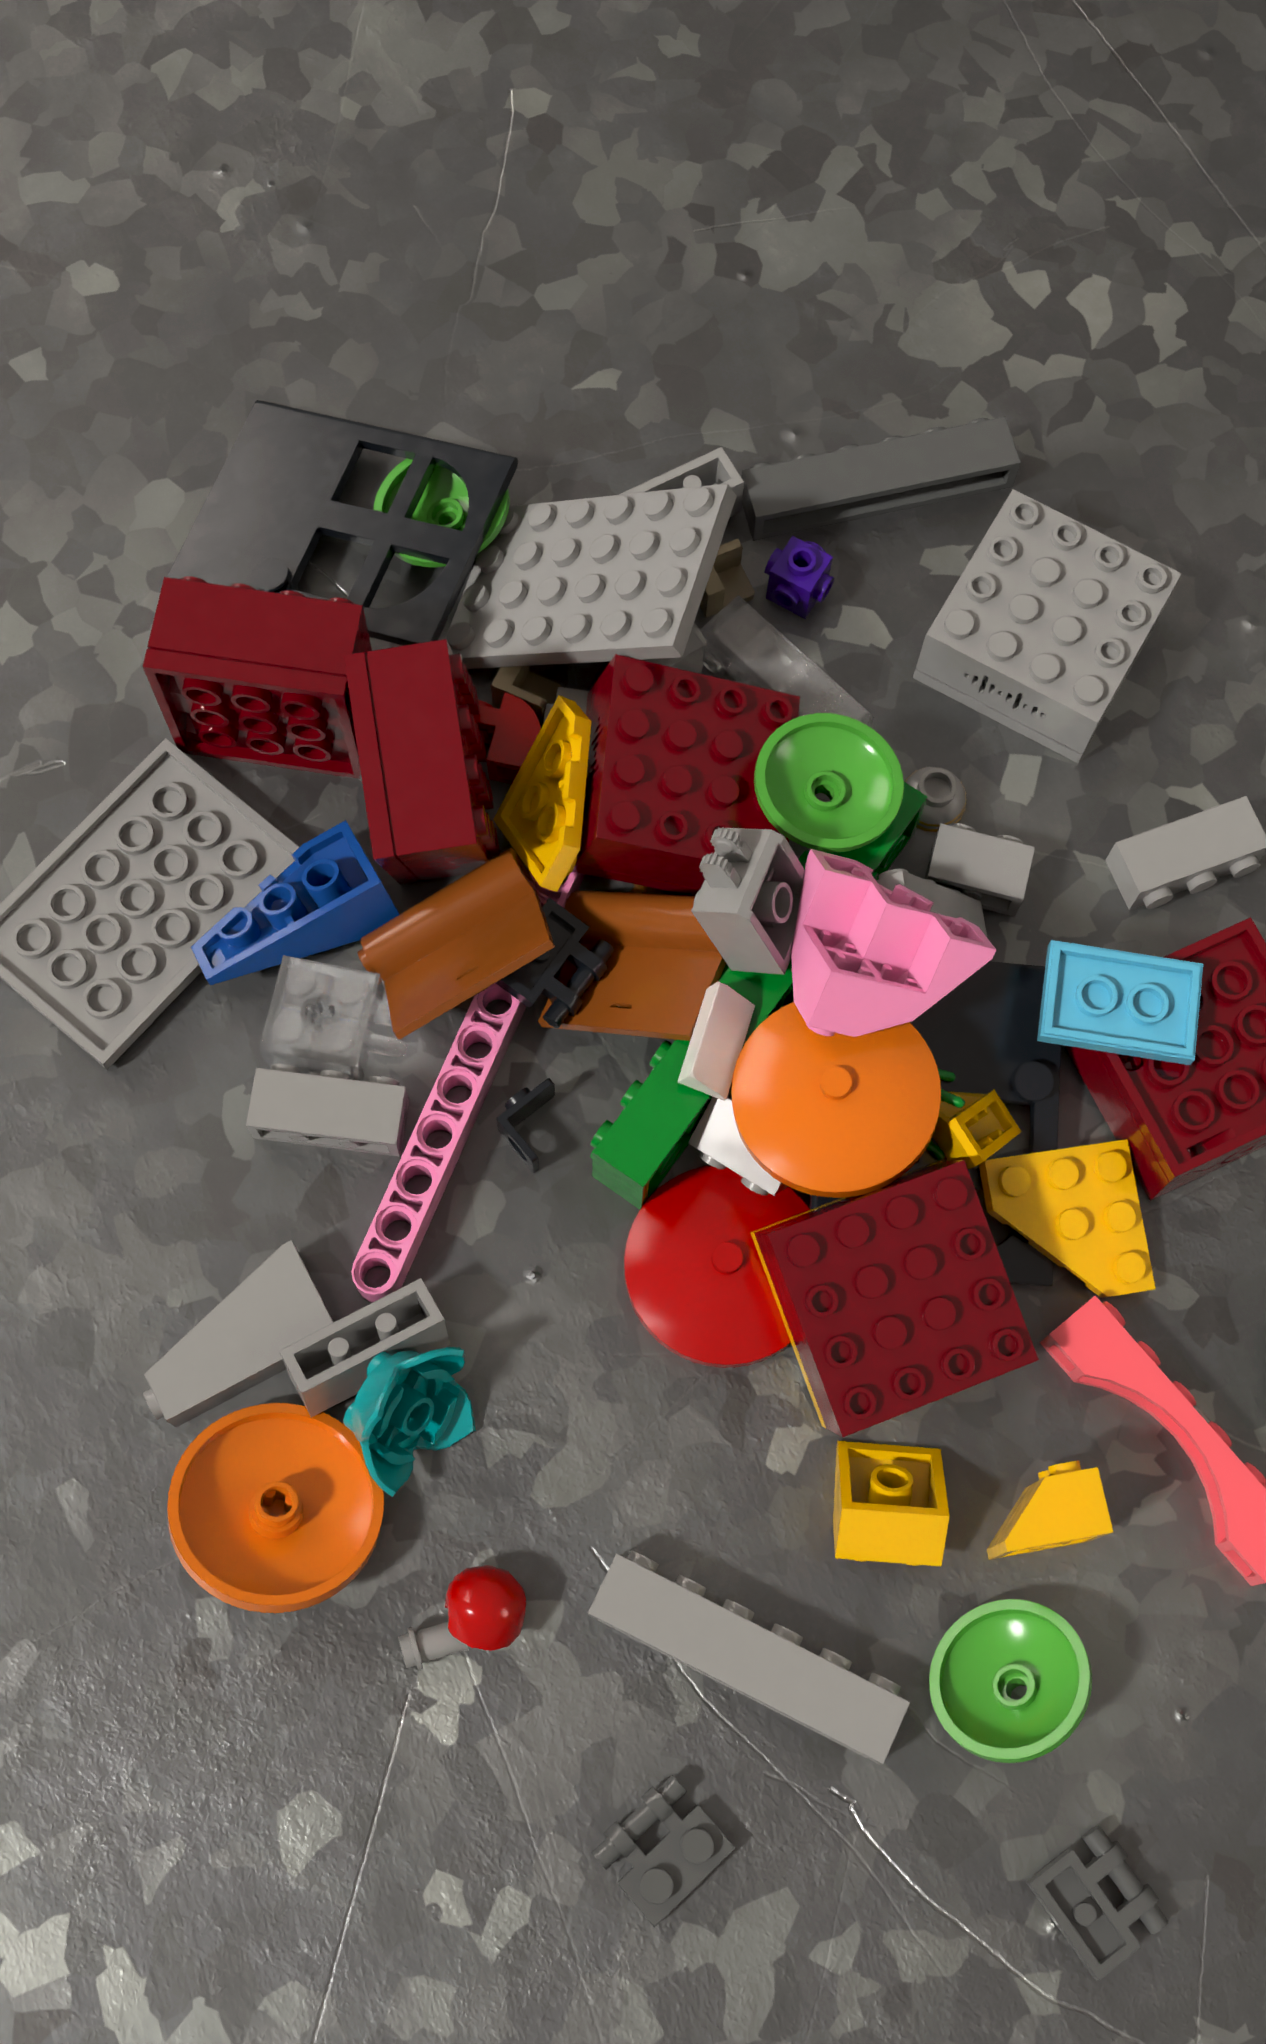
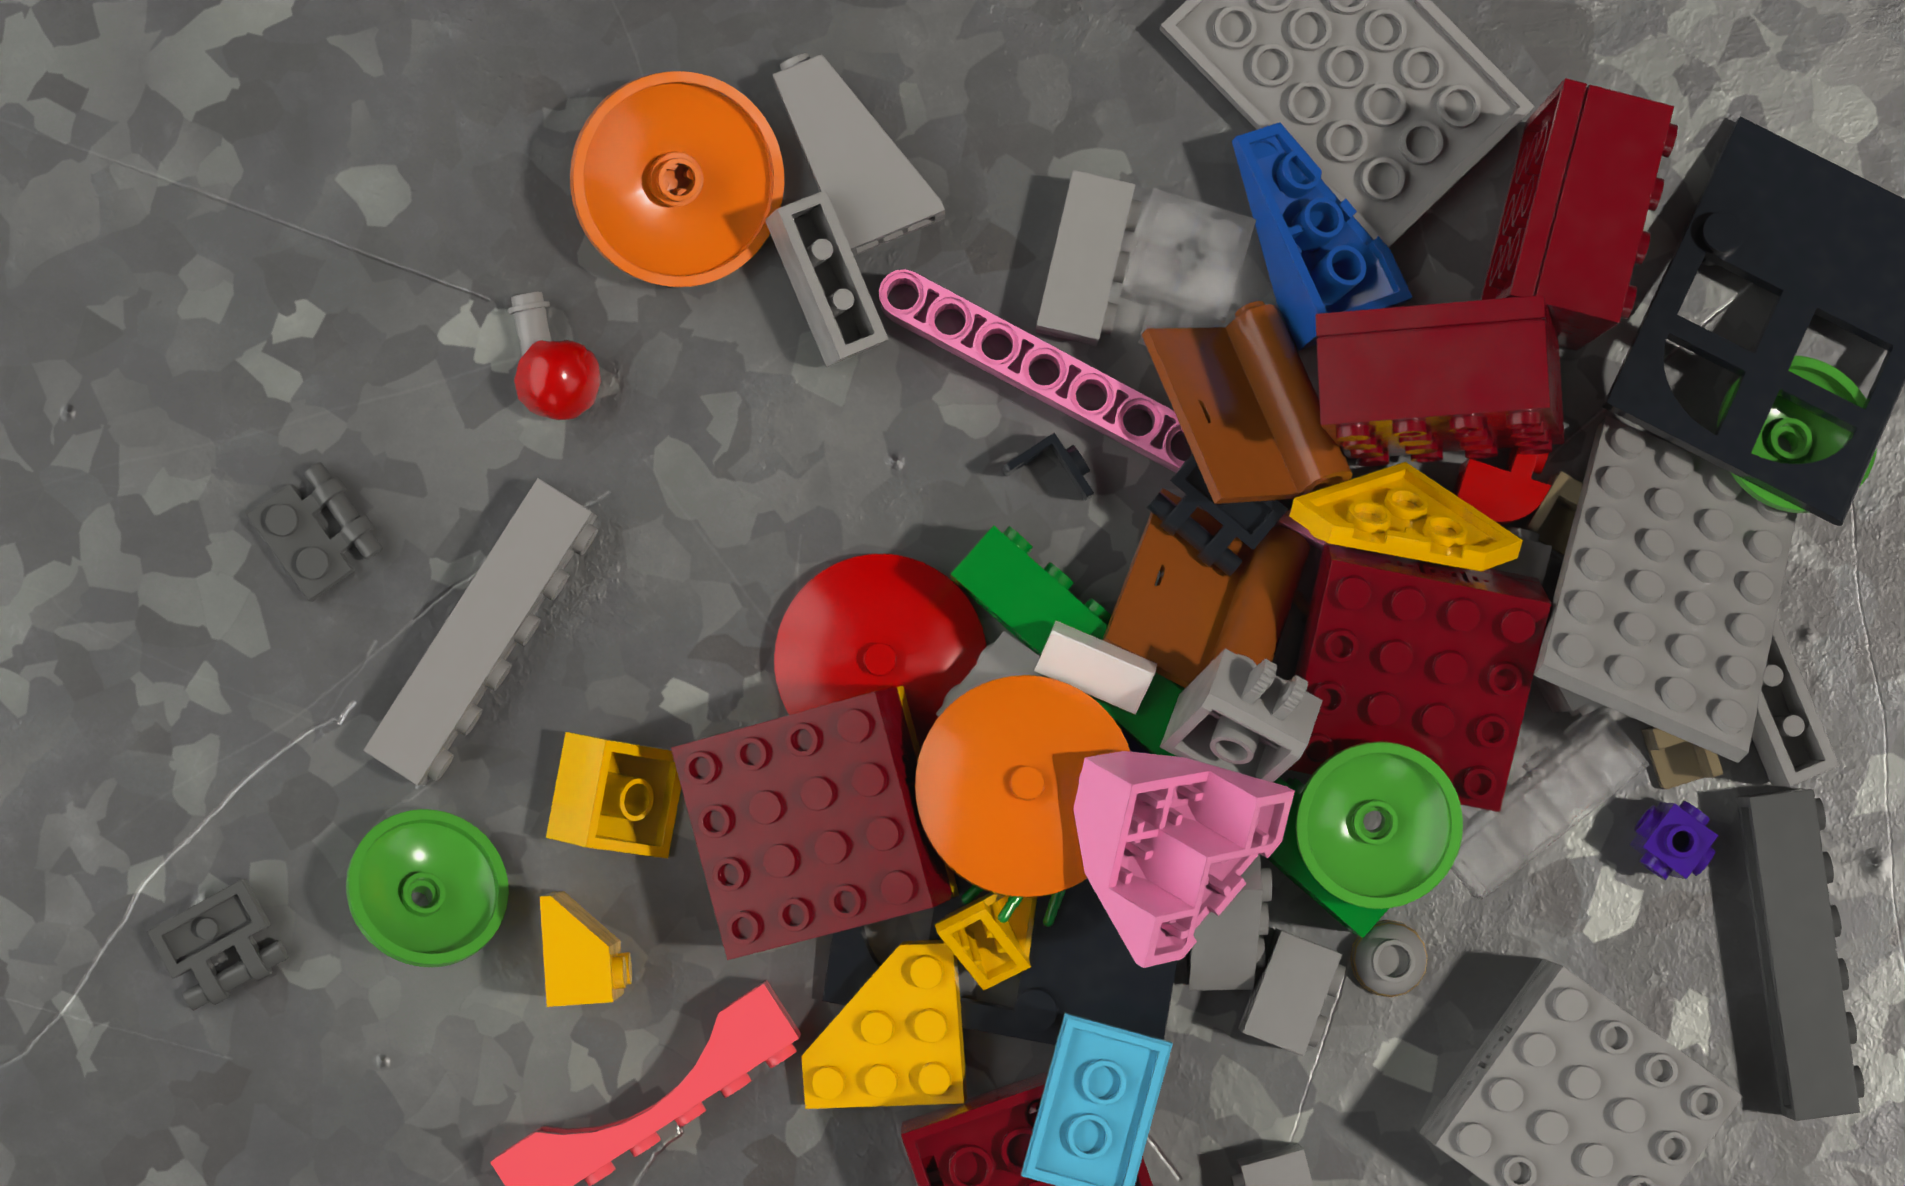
camera: 100 degrees right, 15 degrees up
teal brick [343,1347,476,1497] -> none

